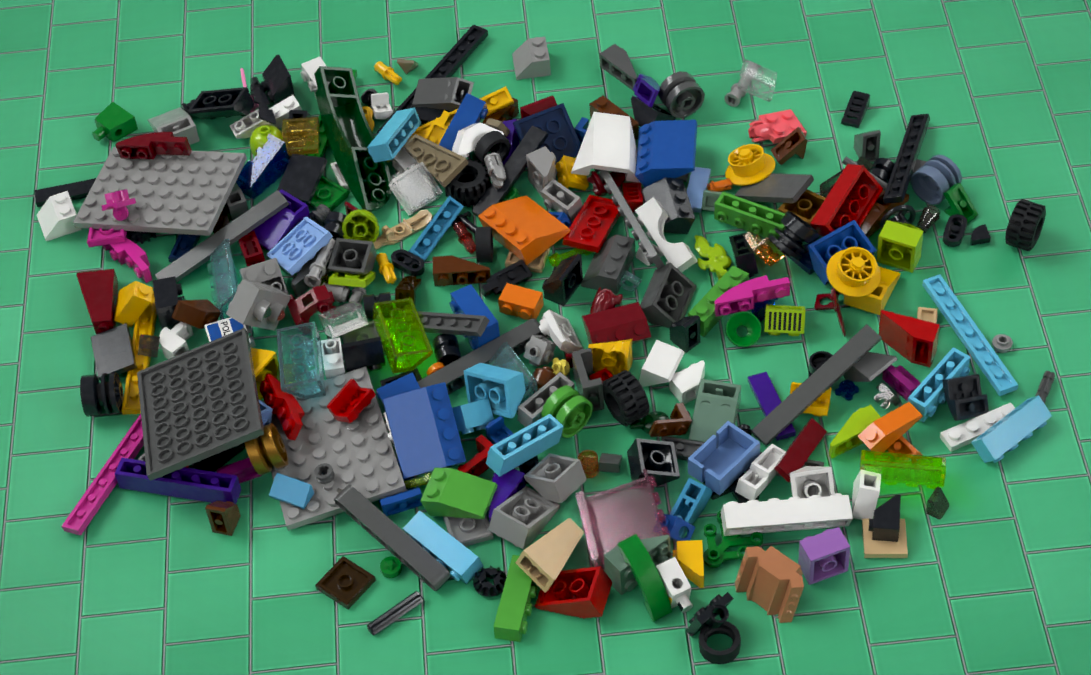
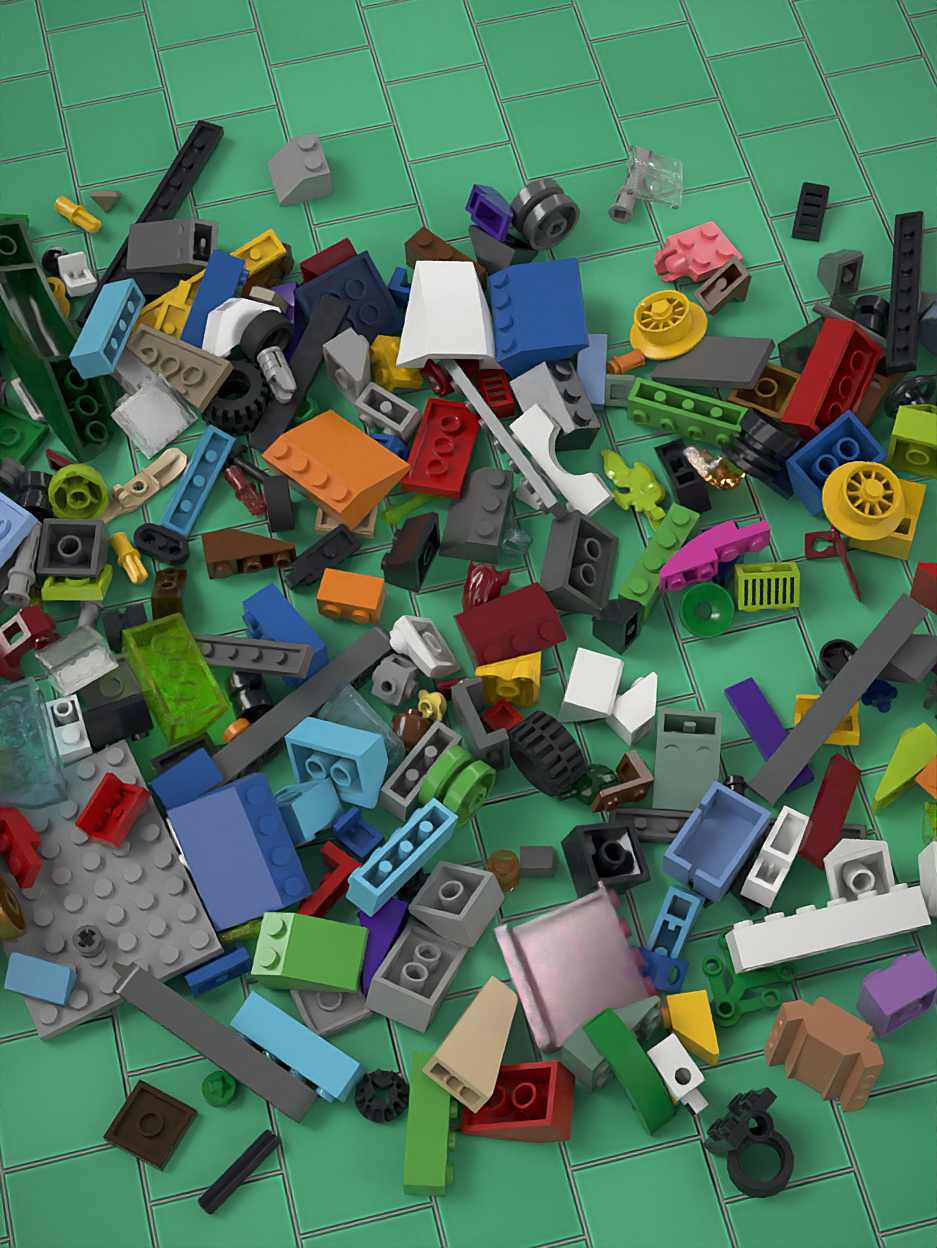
camera: 10 degrees left, 10 degrees up
light grey cone [322,282,350,303] -> none
dark grey slope [599,44,637,92] -> none

